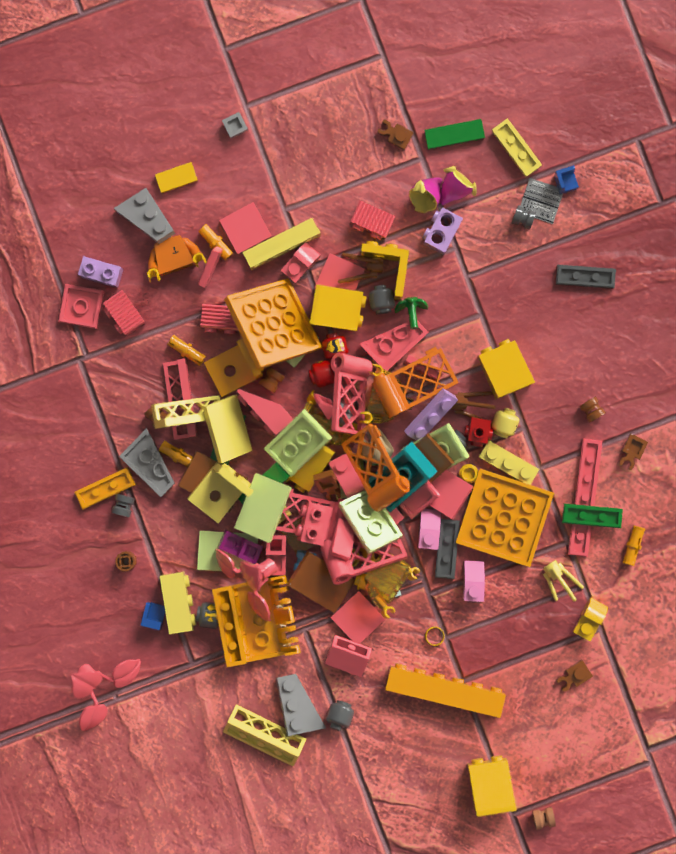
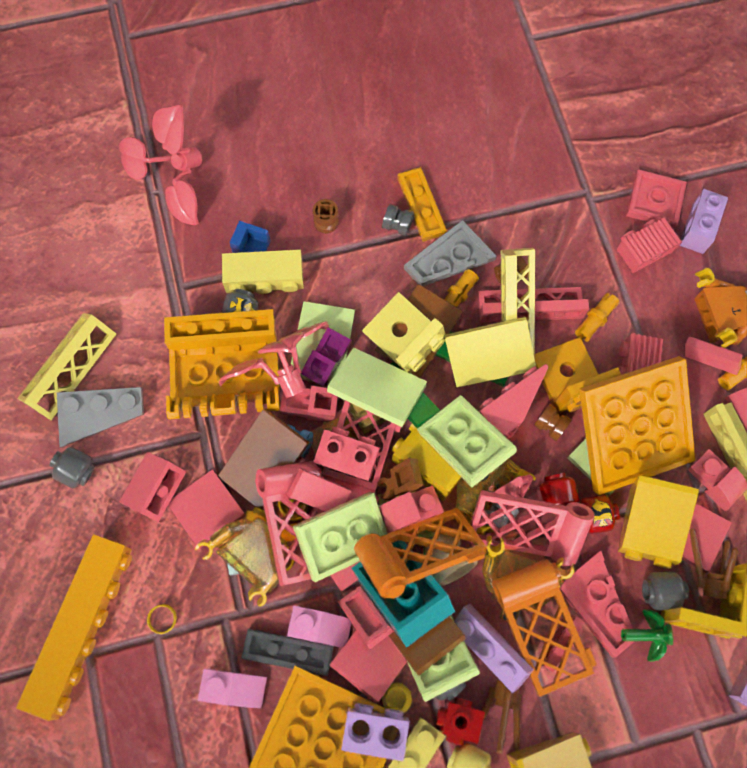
camera: 90 degrees right, 15 degrees down
none -> lavender brick [342,703,409,761]

